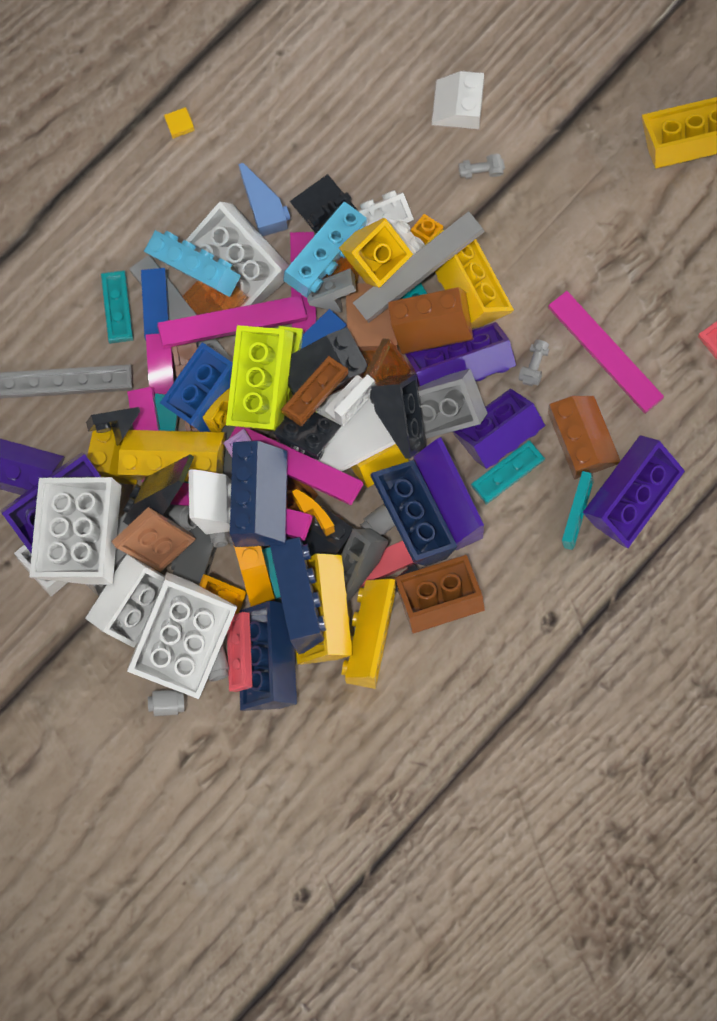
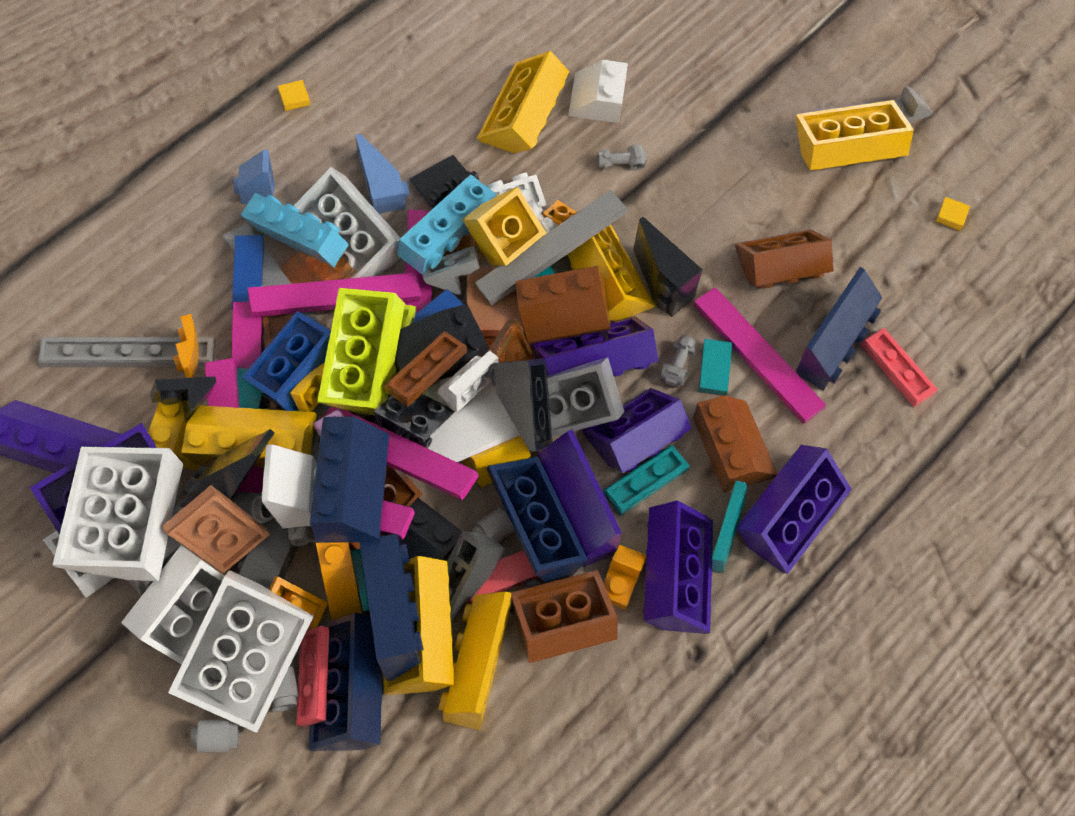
camera: 10 degrees left, 10 degrees down
teal tile [101,270,134,344] -> none
light orange slope [292,489,335,536] -> none
none -> light orange slope [173,314,199,378]
none -> medium blue slope [234,150,275,204]
none -> yellow slope [477,50,569,154]
none -> light orange slope [603,545,647,610]
none -> black slope [633,217,703,317]
none -> dark purple slope [643,500,713,634]
none -> teal tile [698,339,732,396]
none -> dark orange slope [735,229,834,289]
none -> dark blue slope [796,267,882,391]

